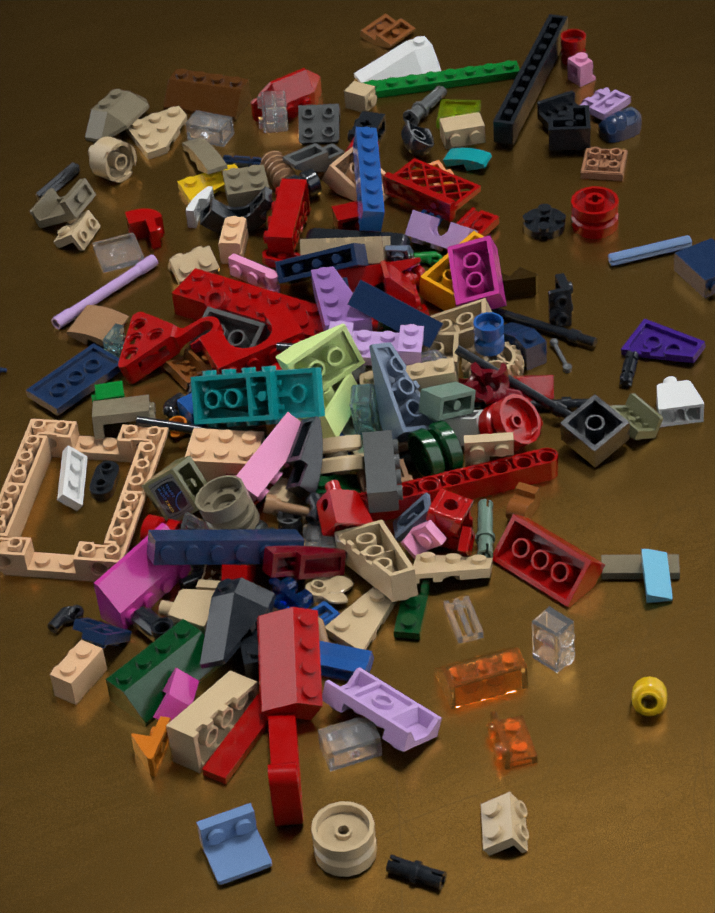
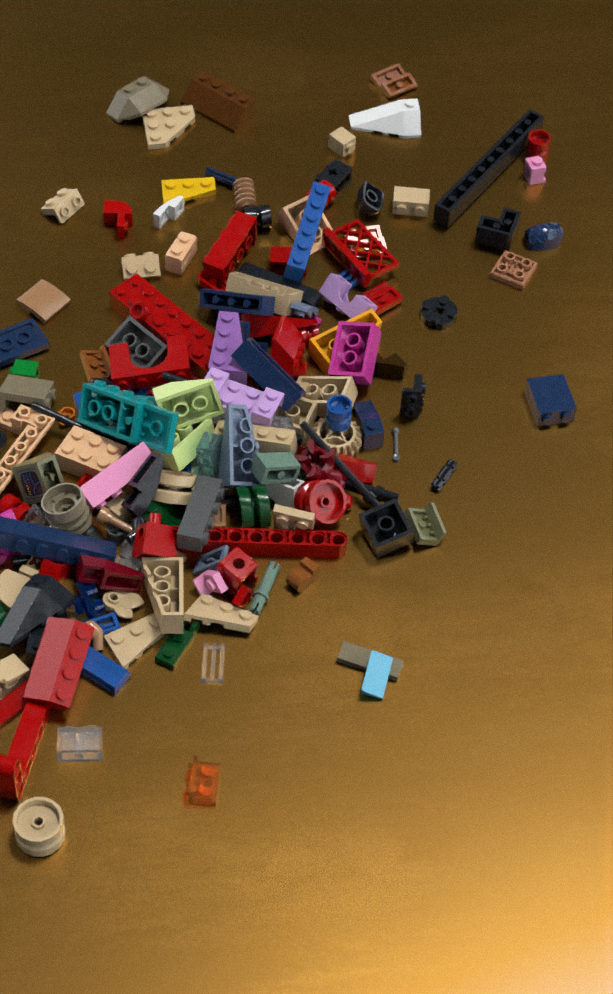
camera: 10 degrees right, 10 degrees up
dark tan panel [30,178,96,229] -> none
black axle [36,162,80,201] -> none
lavender piece [51,254,158,330] -> none
tan brick [88,136,137,182] -> none
clear plate [92,233,144,273] -> none
clear light blue bracket [103,323,128,359] -> none
red piece [118,311,224,384] -> none
black arm [162,392,184,420] -> none
dark tan slope [182,137,228,174] -> none
clear brick [185,110,234,147] -> none
black arch [200,186,273,234] -> none
dark tan brick [222,164,272,209] -> none
bright pink plate [228,253,280,293] -> none
red wedge [251,68,322,123] -> none
clear brick [257,90,289,133] -> none
dark grey slope [283,143,345,172] -> none
dark grey bracket [298,104,341,144] -> none
lavender piece [322,668,442,752] -> none
green plate [361,60,520,98] -> none
black pin [386,854,447,890] -> none
dark grey pin [403,85,447,126] -> none
green arm [414,251,443,266] -> none
clear orange slope [434,647,528,709] -> none
clear neon green tile [436,99,481,128] -> none
teal slope [443,148,492,171] -> none
tan bracket [481,792,529,856] -> none
black bar [492,308,597,347] -> none
red slope [493,514,605,607] -> none
clear brick [532,606,575,673] -> none
black bracket [537,90,577,129] -> none
red wheel [571,186,619,239] -> none
lavender plate [580,87,631,120] -> none
medium blue axle [608,235,692,266] -> none
dark purple wing [621,319,705,363] -> none
yellow head [631,676,667,717] -> none
white torso [656,376,704,427] -> none

